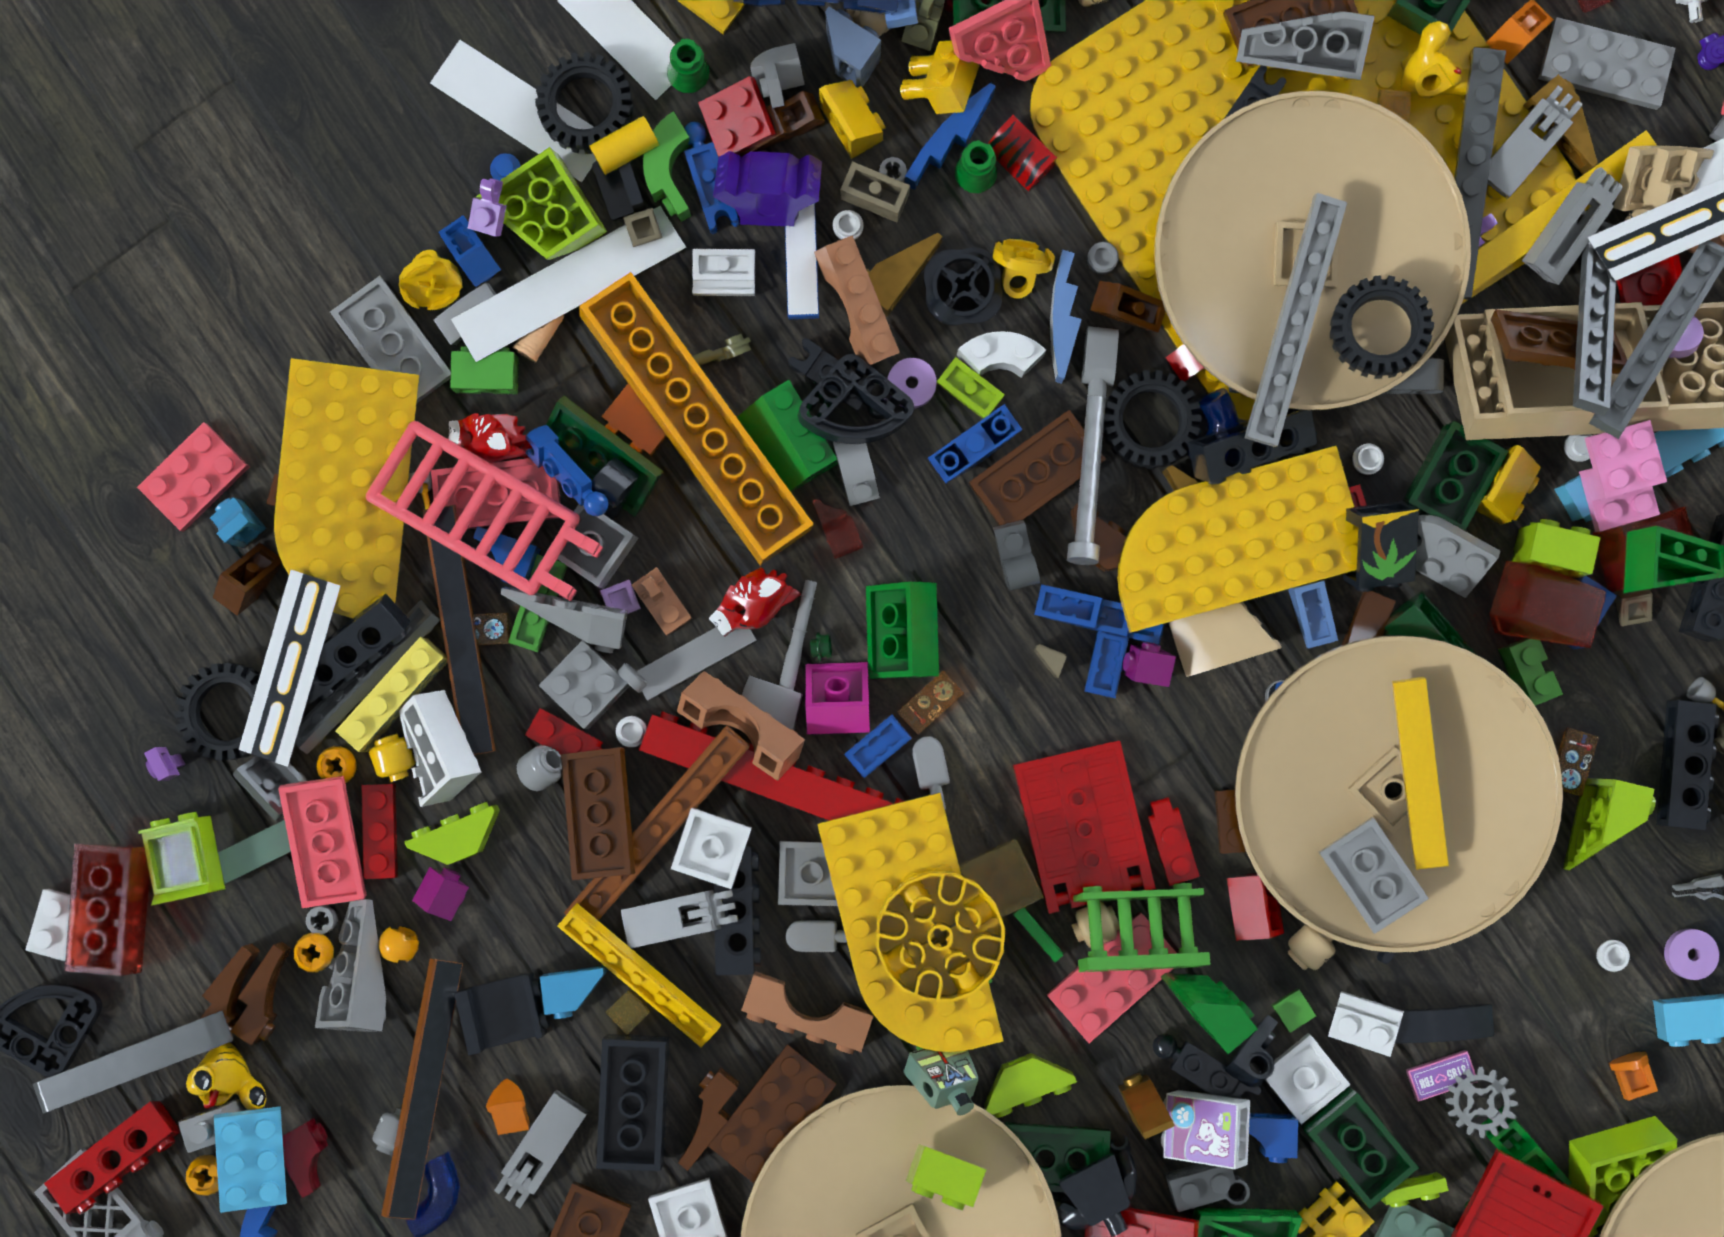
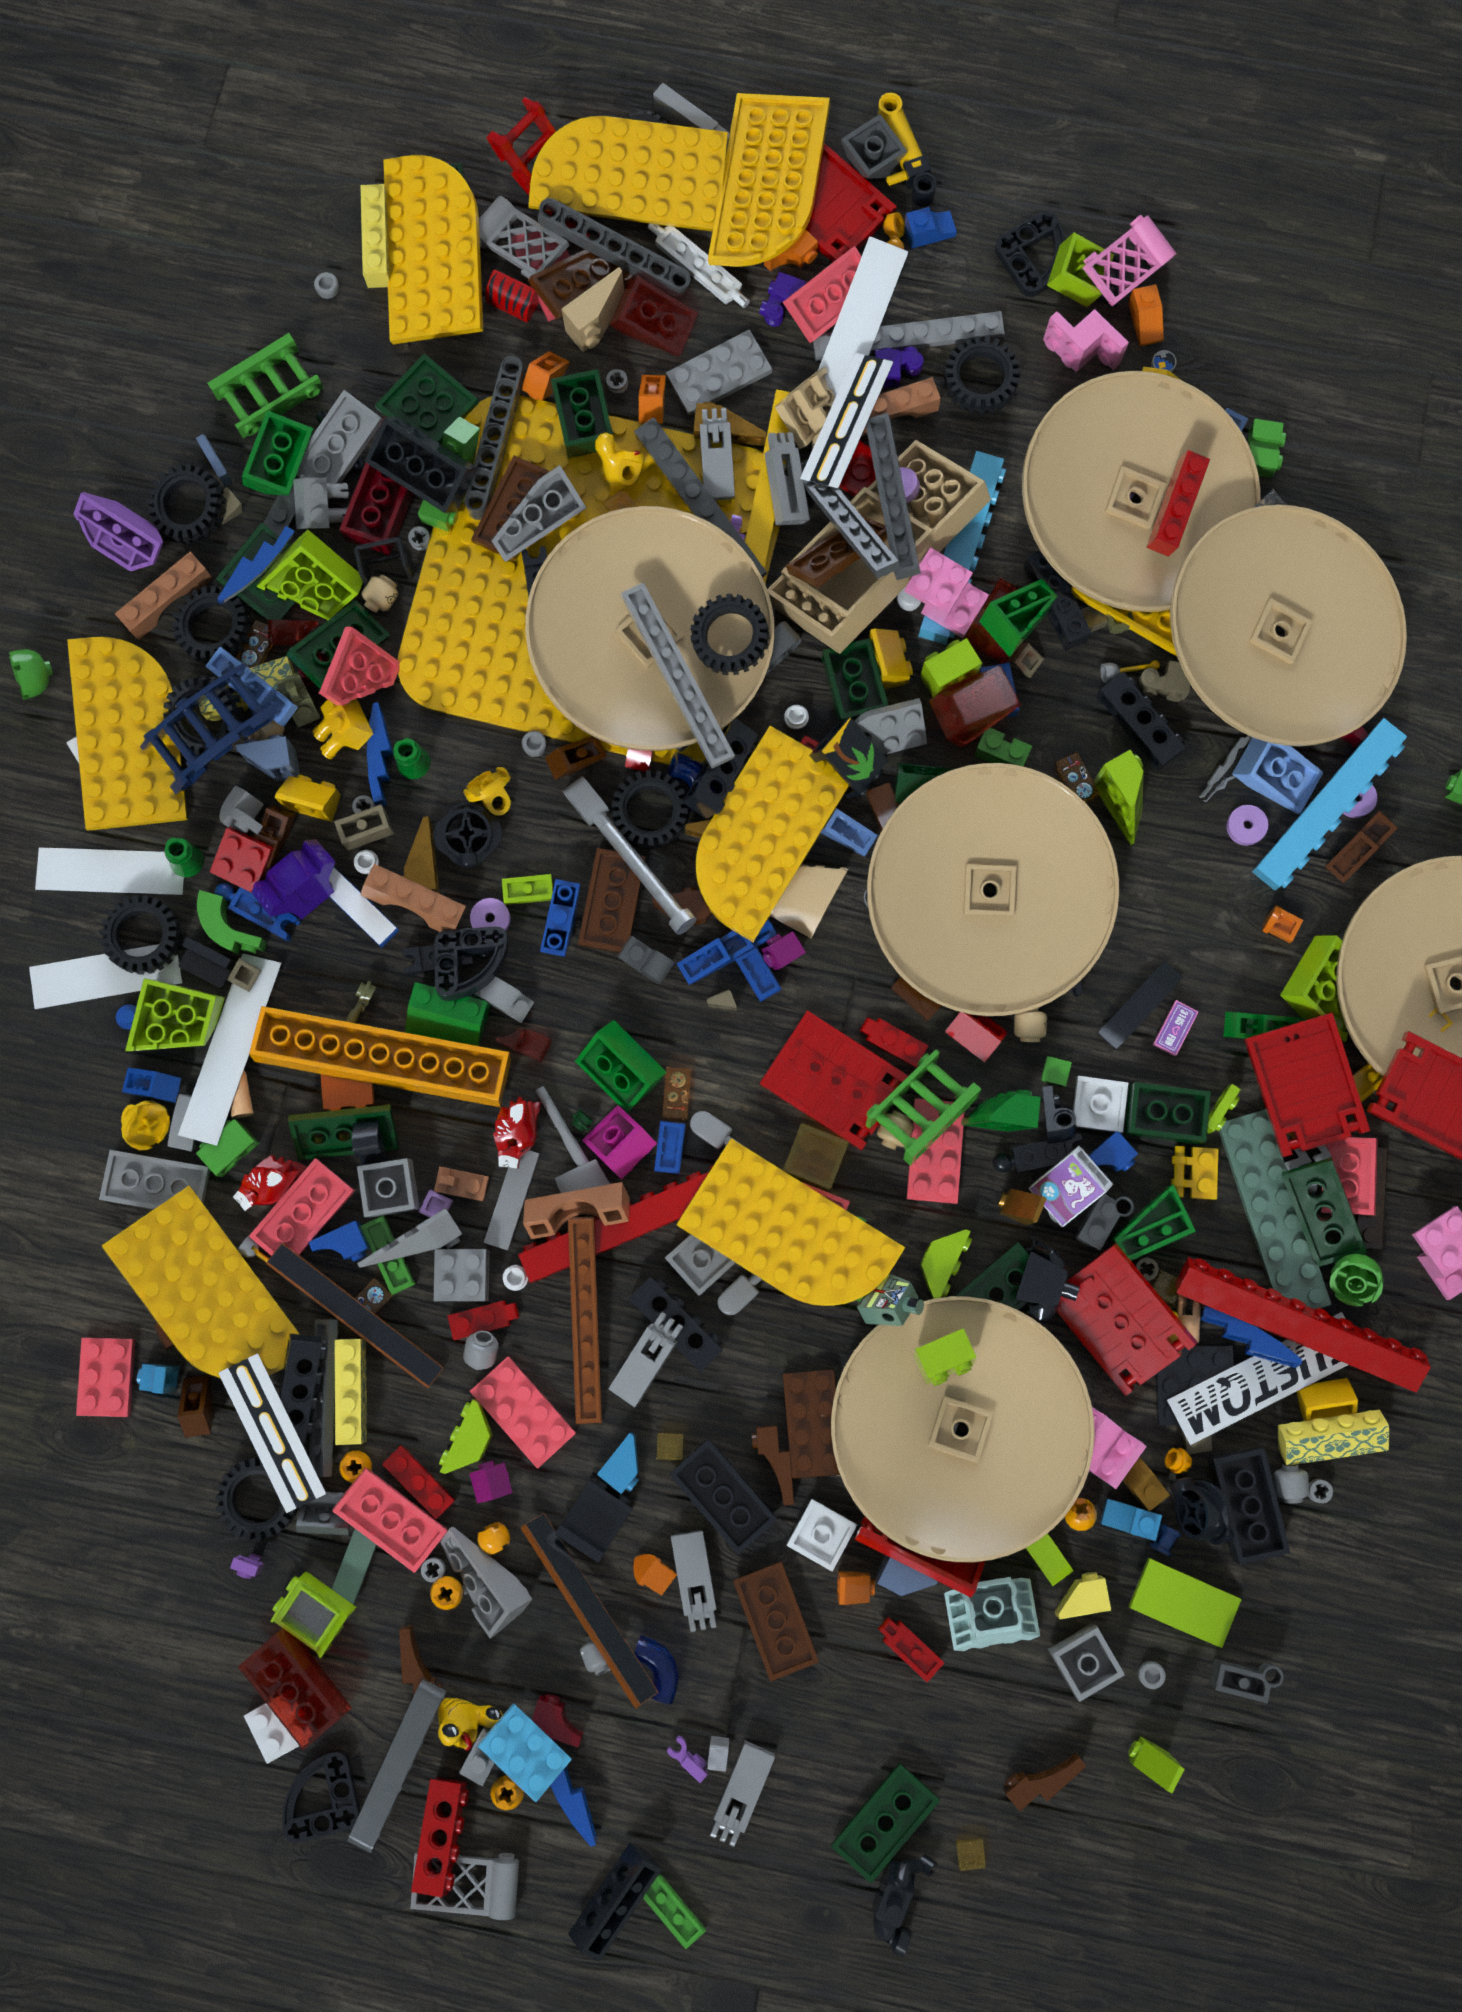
camera: 45 degrees left, 5 degrees down
reddish brown slope [230,942,292,1046] -> none
coral bar [366,421,603,602] -> none
yellow head [369,733,415,782] -> none
white wedge [399,690,481,807] -> none
medium lavender plate [468,178,507,237] -> none
blue plate [525,425,609,516] -> none
yellow tile [557,903,721,1047] -> none
reddish brown plate [561,747,635,880] -> none
yellow brick [589,116,659,175] -> none
light grey tile [617,663,647,693] -> none
white plate [671,808,752,889] -> none
white plate [692,249,755,296] -> none
nougat arch [741,971,874,1054] -> none
yellow brick [876,871,1005,1003] -> none
white brick [957,331,1046,378] -> none
red brick [988,115,1057,192] -> none
green tile [1011,905,1063,963] -> none
medium blue slope [1050,250,1081,384] -> none
light grey plate [1319,817,1429,934] -> none
white plate [1328,991,1404,1057] -> none
yellow tile [1392,677,1449,870] -> none
light grey gear [1446,1067,1519,1139] -> none
white plate [1597,940,1630,972] -> none
none -> coral plate [470,1356,576,1469]

